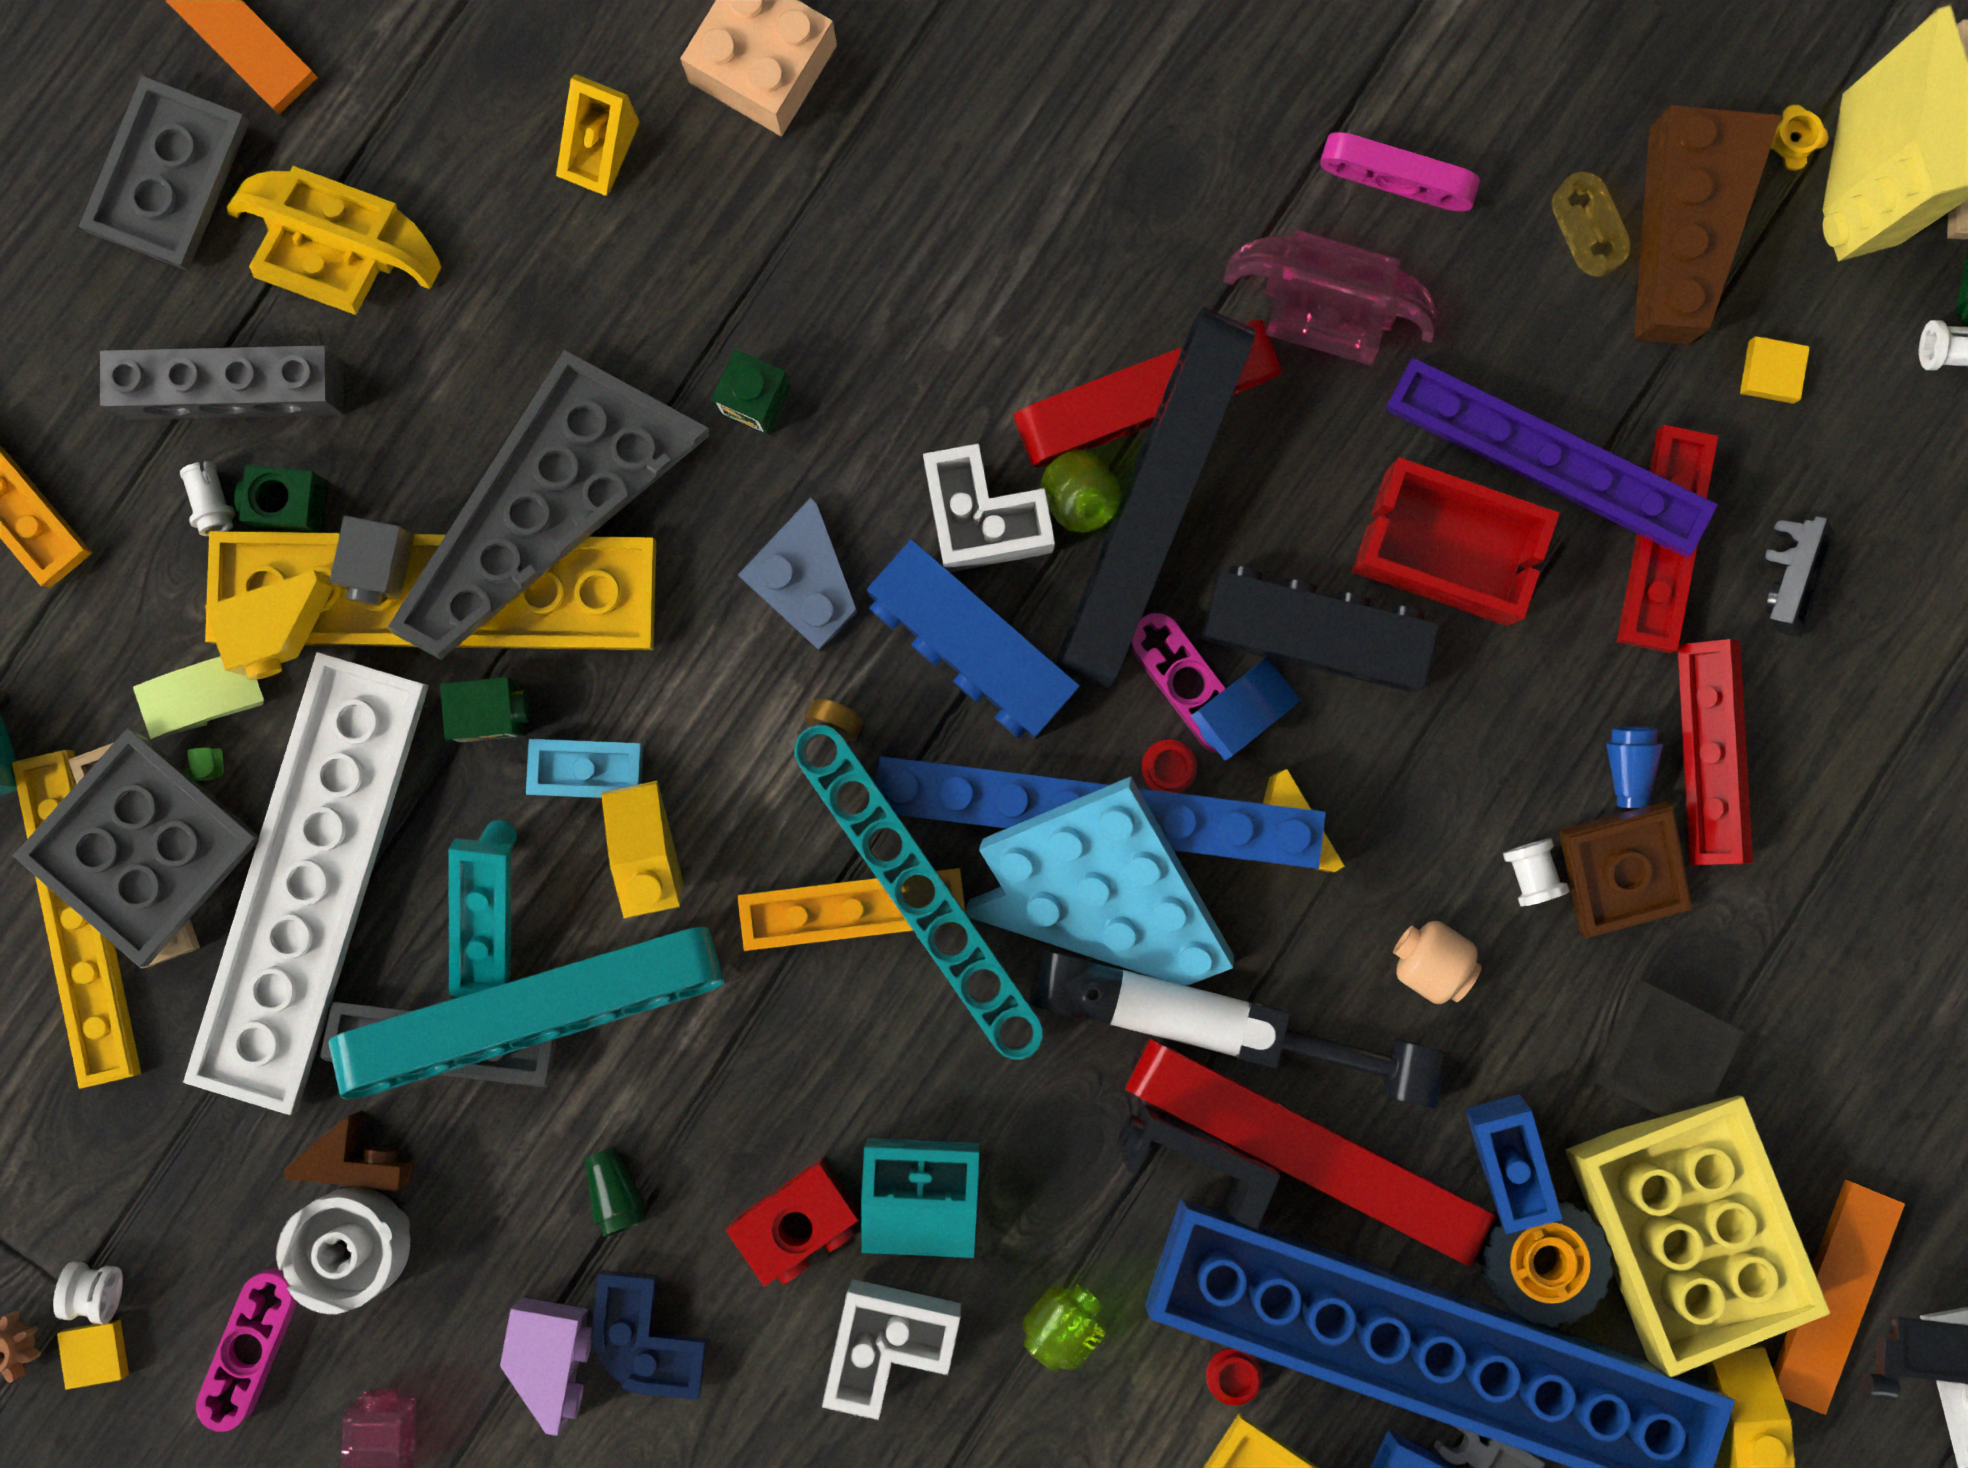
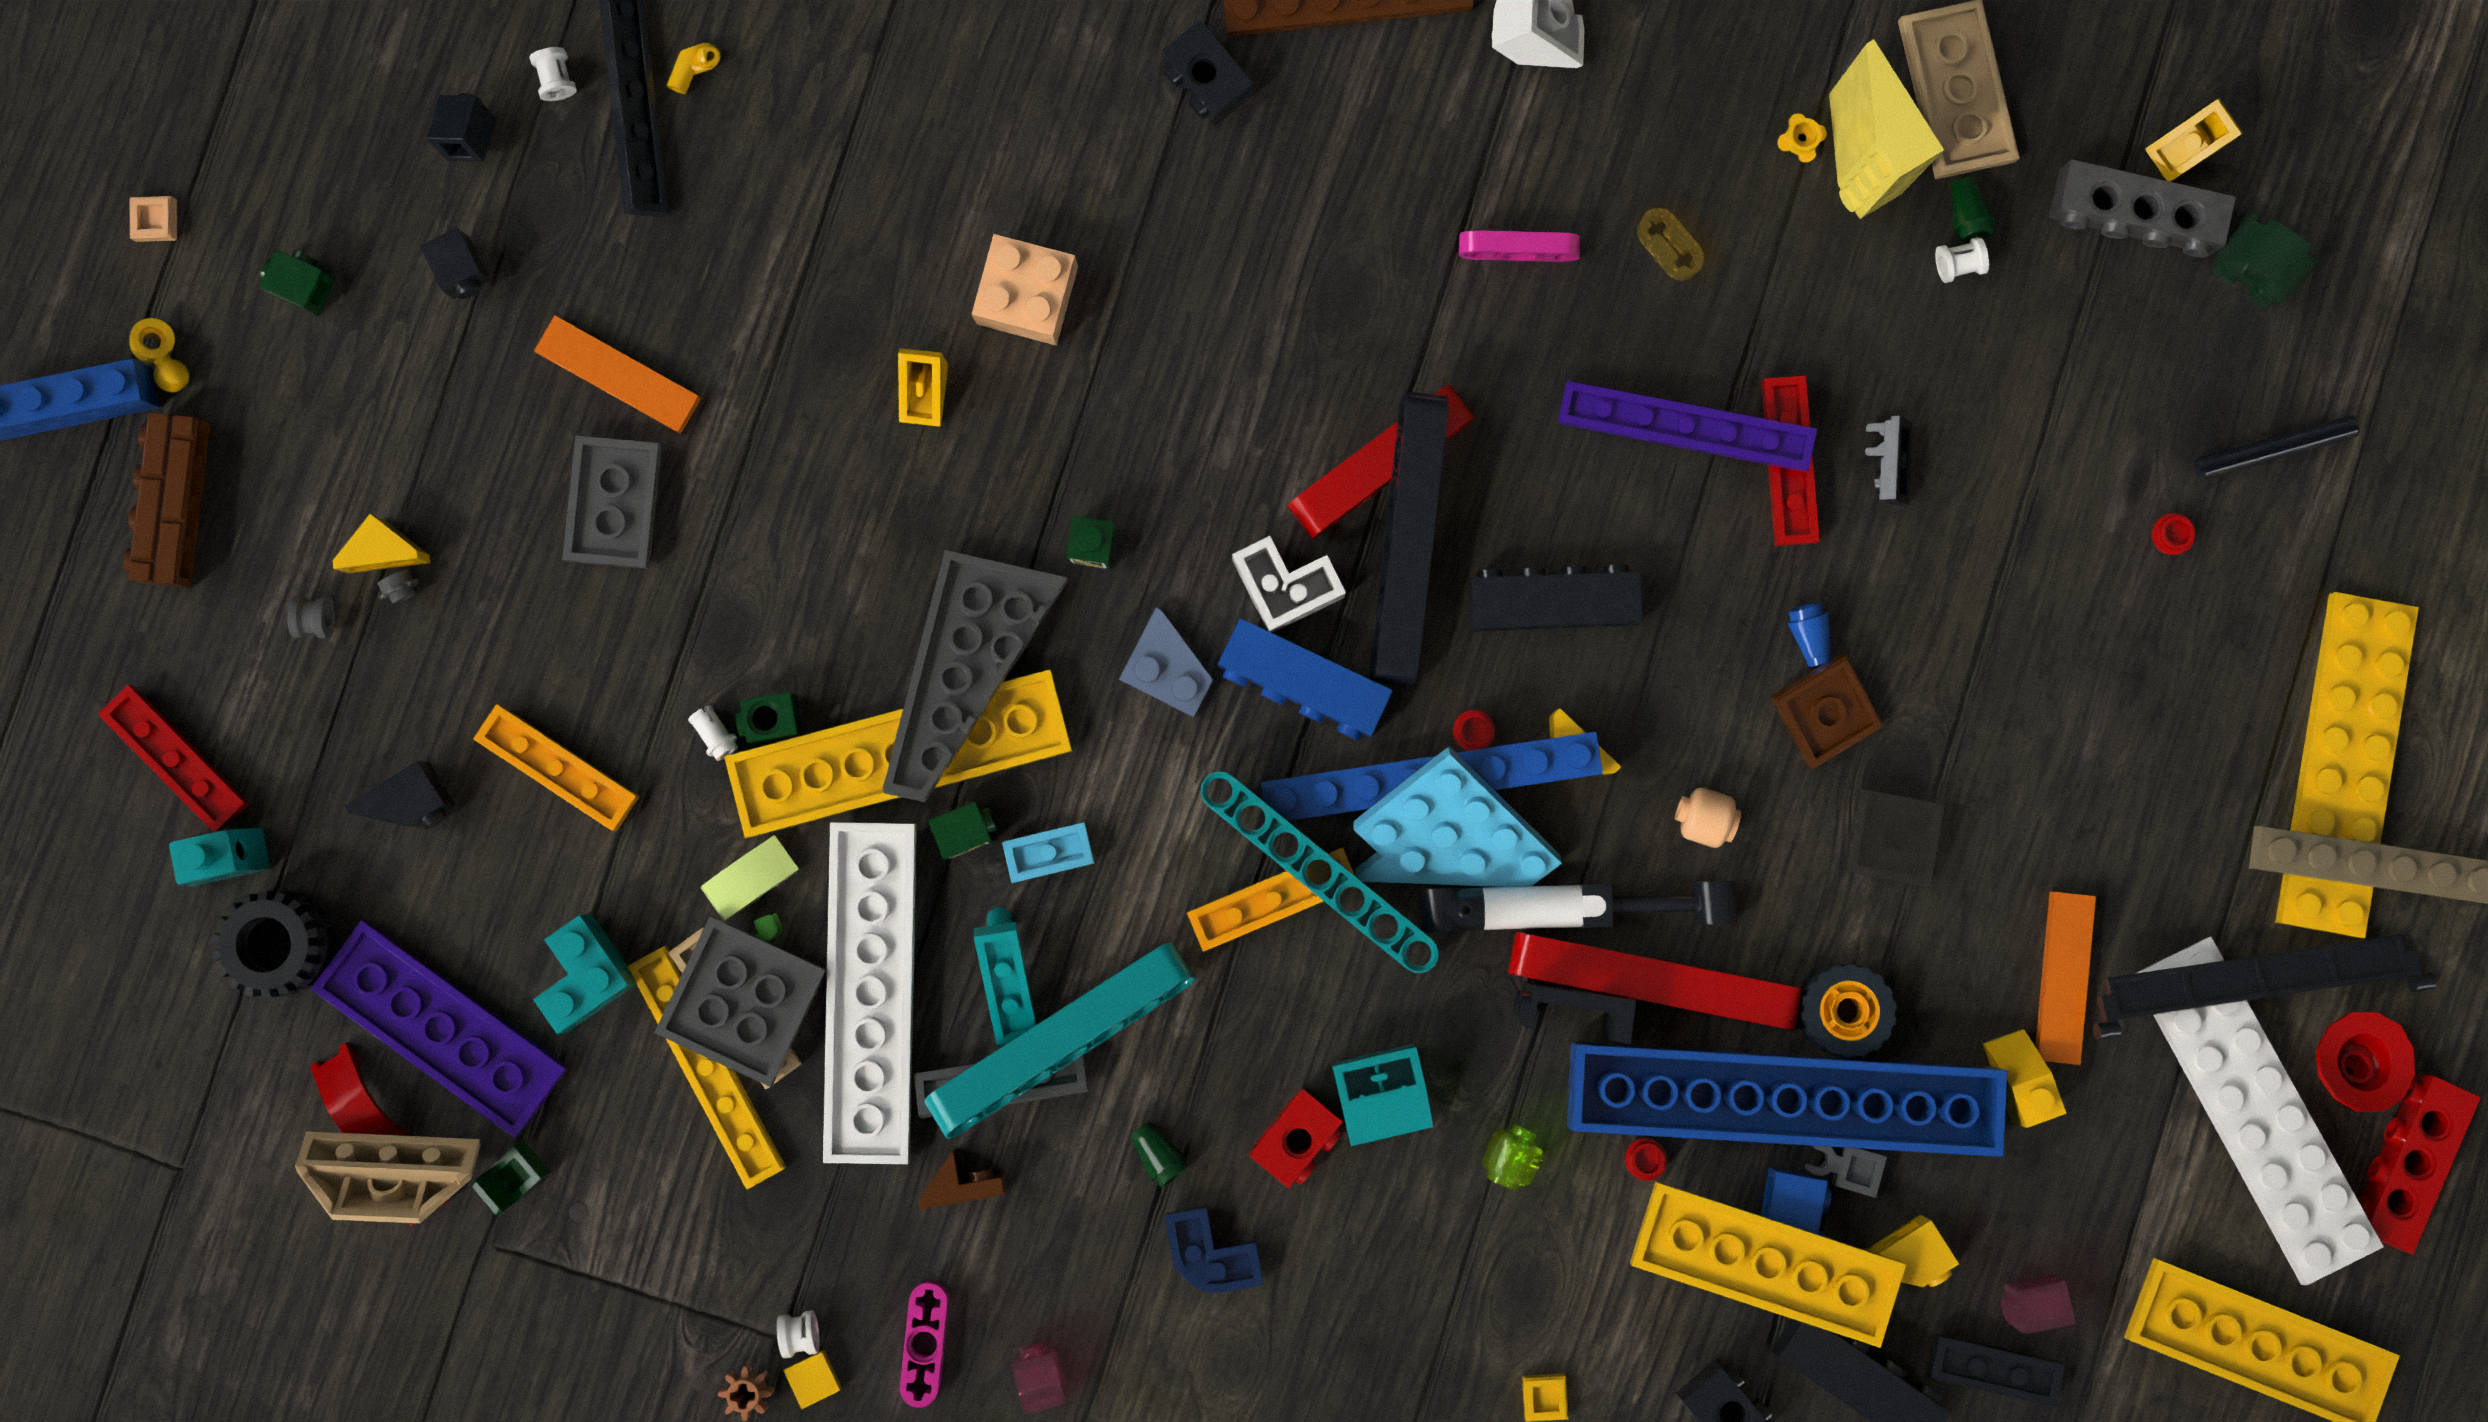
camera: 10 degrees left, 0 degrees up
flat silver brick [100,346,345,420] -> none
yellow slope [205,570,334,680] -> none
yellow plate [227,166,442,315] -> none
white brick [276,1187,410,1314] -> none
dark grey brick [329,515,414,606] -> none
lavender slope [500,1297,592,1436] -> none
yellow slope [602,780,684,918] -> none
pearl gold tile [804,699,863,742] -> none
white brick [822,1279,961,1420] -> none
clear neon green head [1041,450,1121,533] -> none
dark pink beam [1130,613,1225,753] -> none
blue slope [1191,657,1301,761] -> none
clear pink plate [1222,229,1437,366] -> none
red piece [1352,457,1560,626] -> none
blue slope [1465,1094,1562,1234] -> none
white bush [1503,838,1569,906] -> none
light yellow slope [1565,1095,1830,1377] -> none
reddish brown wedge [1634,105,1781,345] -> none
red plate [1678,639,1753,865] -> none
yellow tile [1740,336,1810,404] -> none

